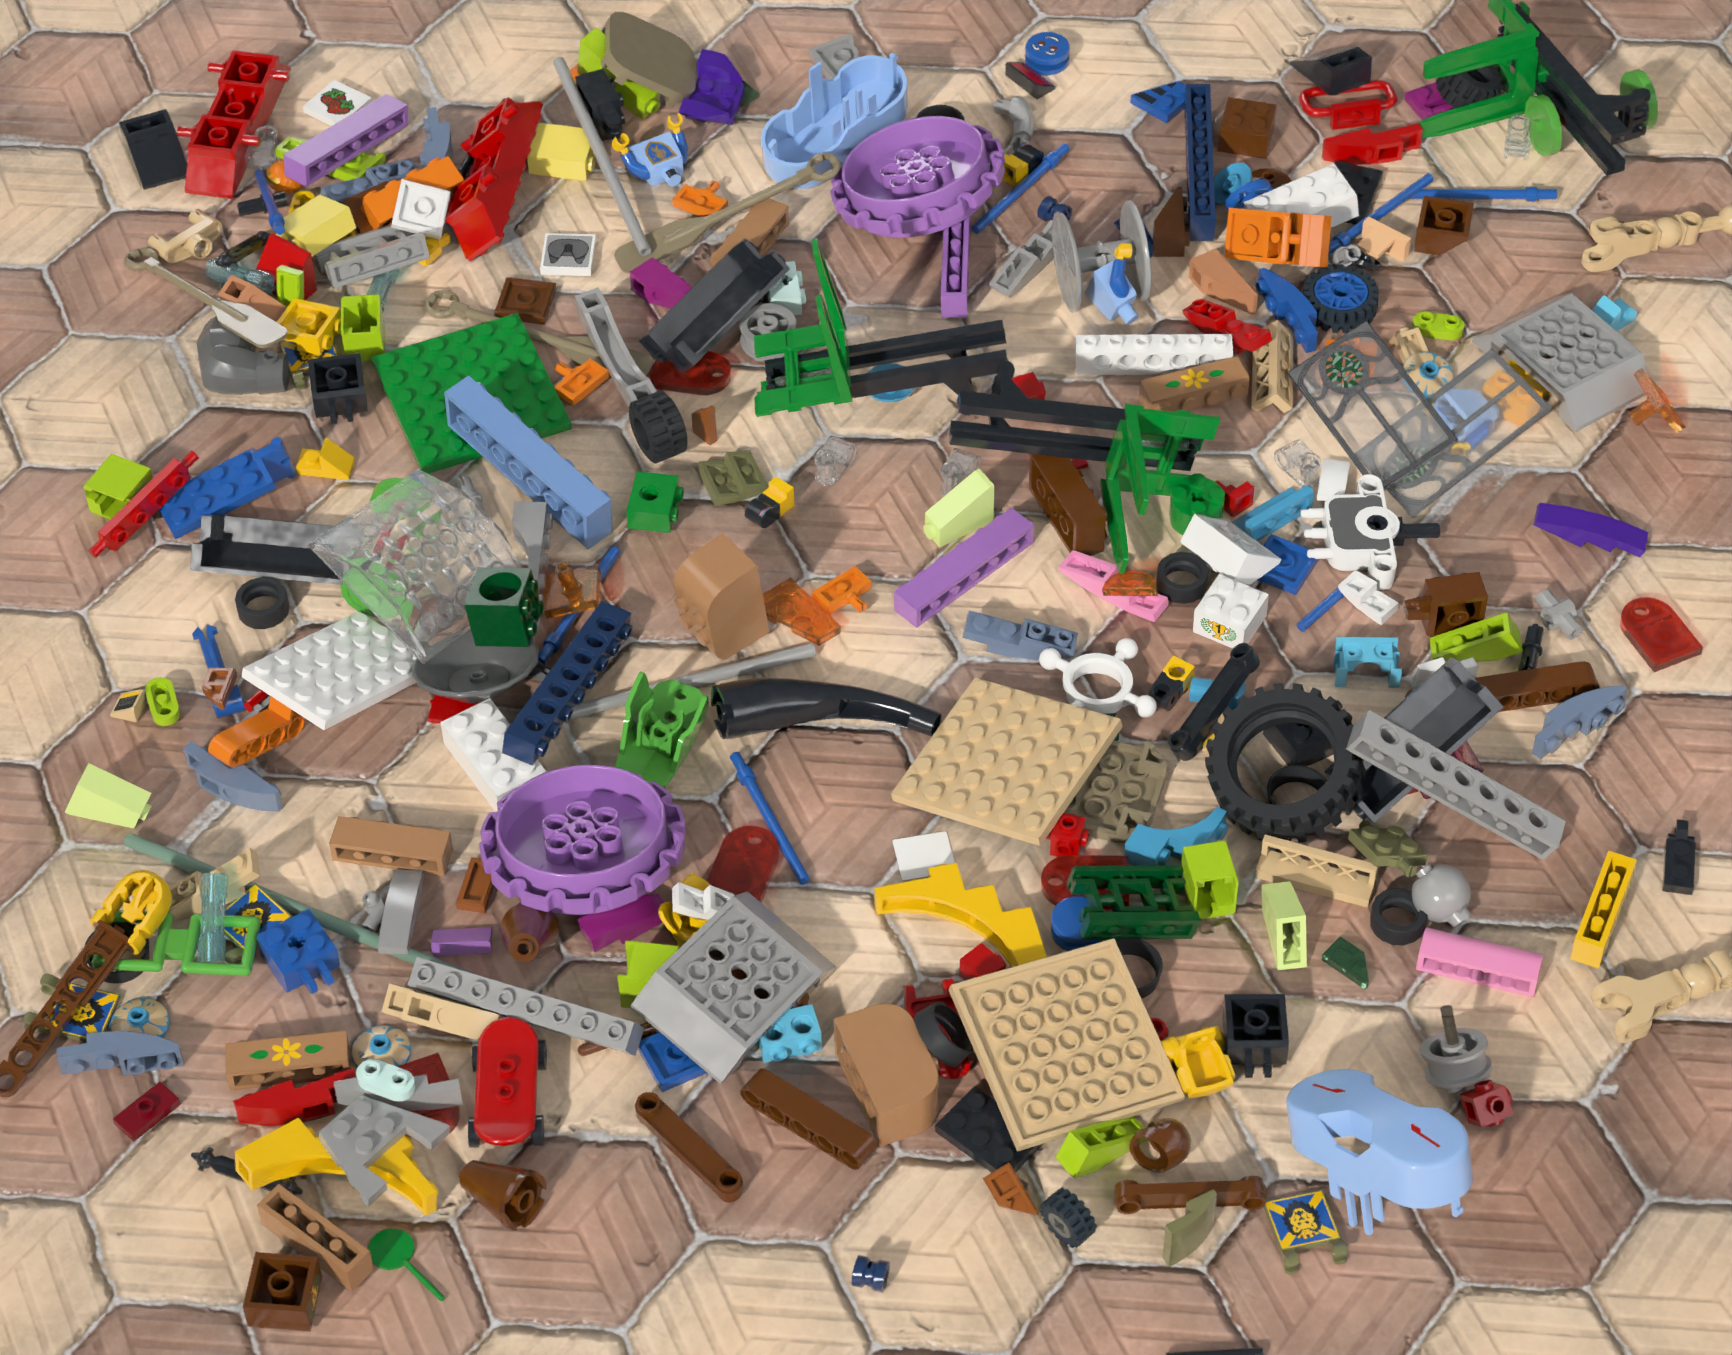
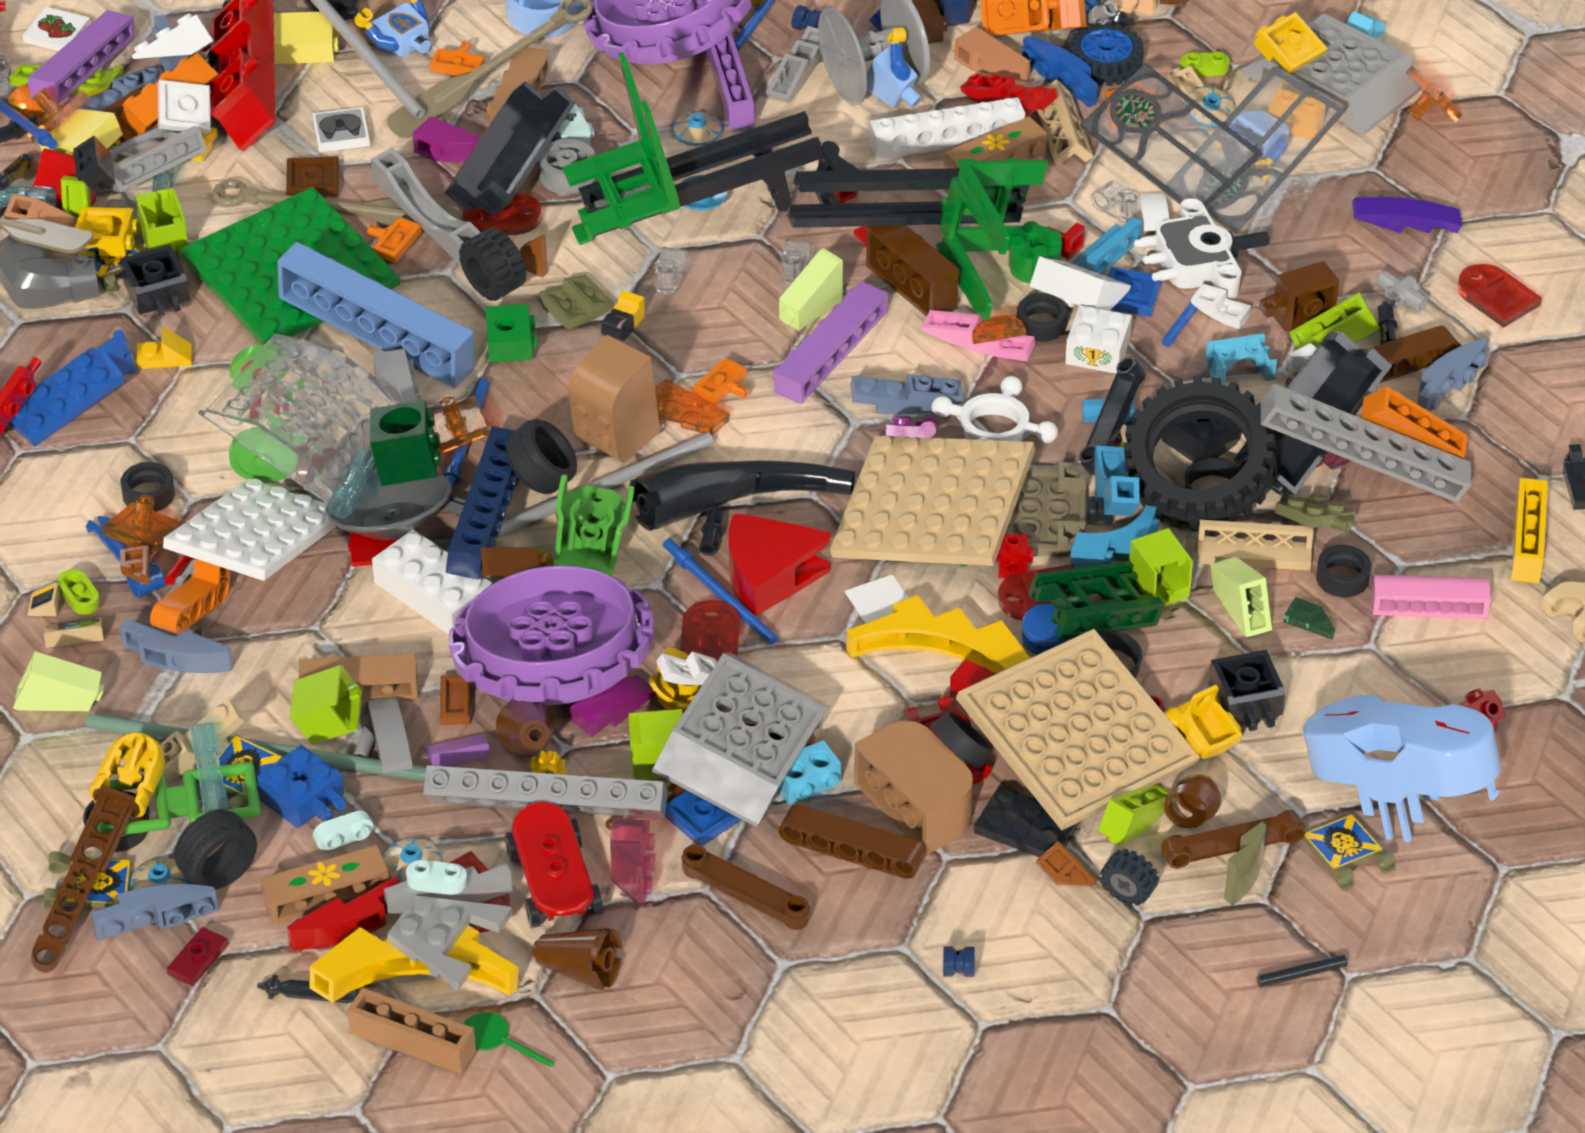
camera: 15 degrees left, 5 degrees down
black panel [190,514,370,585] -> none
reddish brown brick [243,1252,323,1332] -> none
tan slope [382,983,502,1040] -> none
leg [1148,655,1195,711] -> none
light grey brick [1412,863,1471,928] -> none
light grey wheel [1420,1005,1492,1092] -> none
none -> clear orange tile [27,87,89,143]
none -> tan slope [43,617,104,648]
none -> black hinge [73,136,115,192]
none -> clear orange tile [102,495,181,555]
none -> white slope [132,13,214,59]
none -> black tyre [174,810,257,889]
none -> lime piece [290,665,362,745]
none -> light aqua plate [313,811,373,850]
none -> clear light blue axle [328,449,377,519]
none -> reddish brown slope [481,547,554,579]
none -> black tyre [506,419,577,494]
none -> yellow gear [530,750,566,775]
none -> clear pink slope [610,818,656,907]
none -> dish [672,111,723,146]
none -> black axle [699,506,725,556]
none -> red piece [728,513,831,616]
none -> plate [886,415,938,438]
none -> black wheel [1089,496,1112,524]
none -> dark azure arch [1094,445,1140,516]
none -> yellow plate [1253,12,1328,74]
none -> orange brick [1361,386,1468,459]

